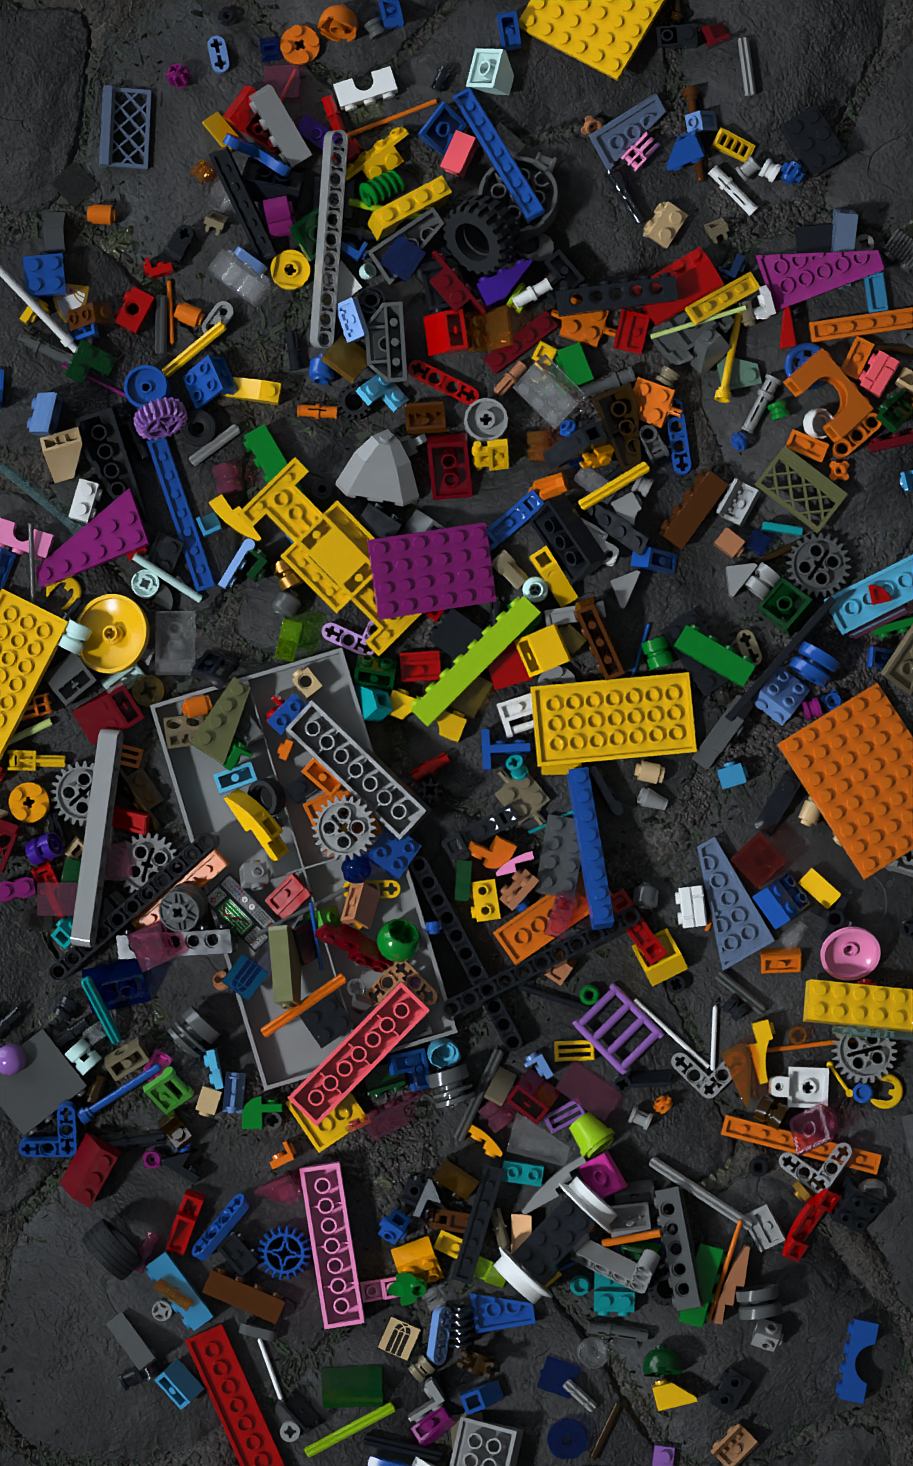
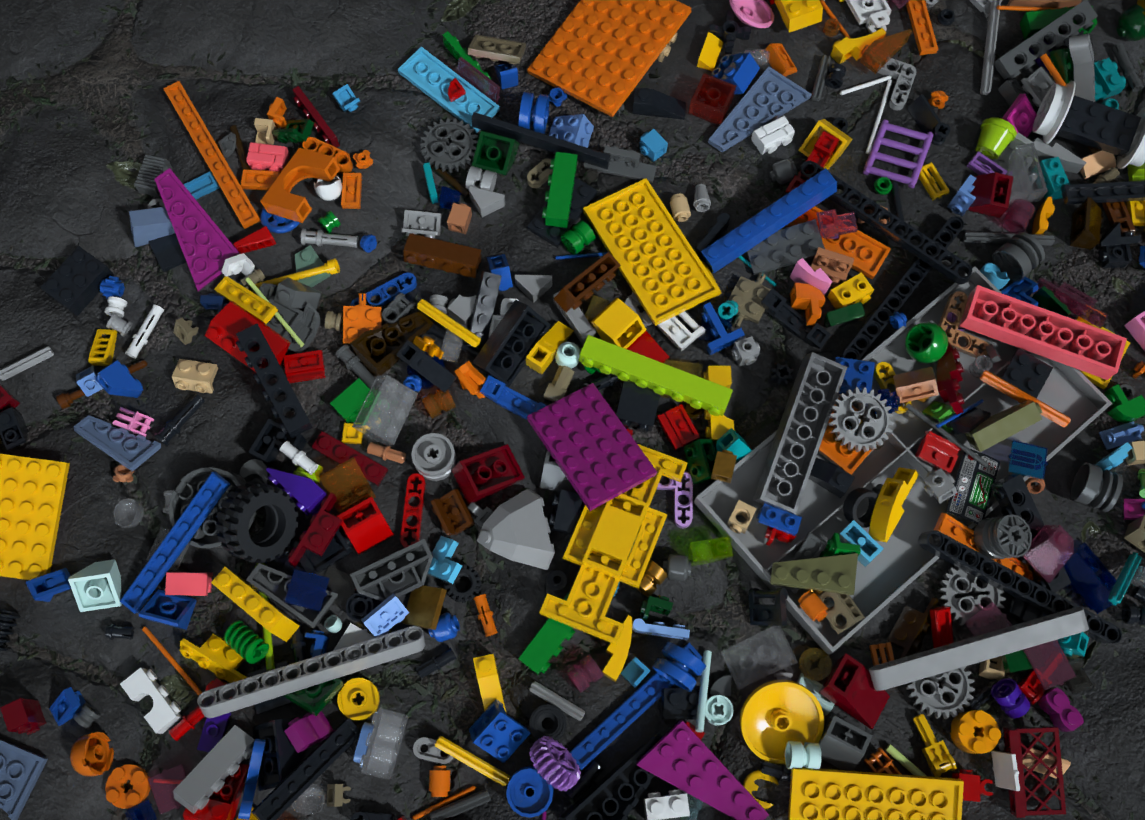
camera: 120 degrees left, 15 degrees down
orange plate [277,739,295,762] -> none
orange slope [301,757,342,798] -> none
red pin [410,752,451,783] -> none
yellow plate [472,439,509,471] -> none
dark tan slope [484,1066,517,1106] -> none
orange plate [551,297,617,348] -> none
clear pink piece [555,1061,622,1122] -> none
light grey bush [628,1106,653,1130] -> none
dark brown wheel [753,1095,790,1131] -> none
olive fence [754,446,848,533] -> none
tan brick [798,796,821,827] -> none
magenta wheel [801,697,822,721] -> none
none -> clear hair [113,498,144,528]
none -> blue wheel [652,642,706,692]
none -> pearl gold brick [711,450,737,483]
none -> light grey brick [731,336,760,367]

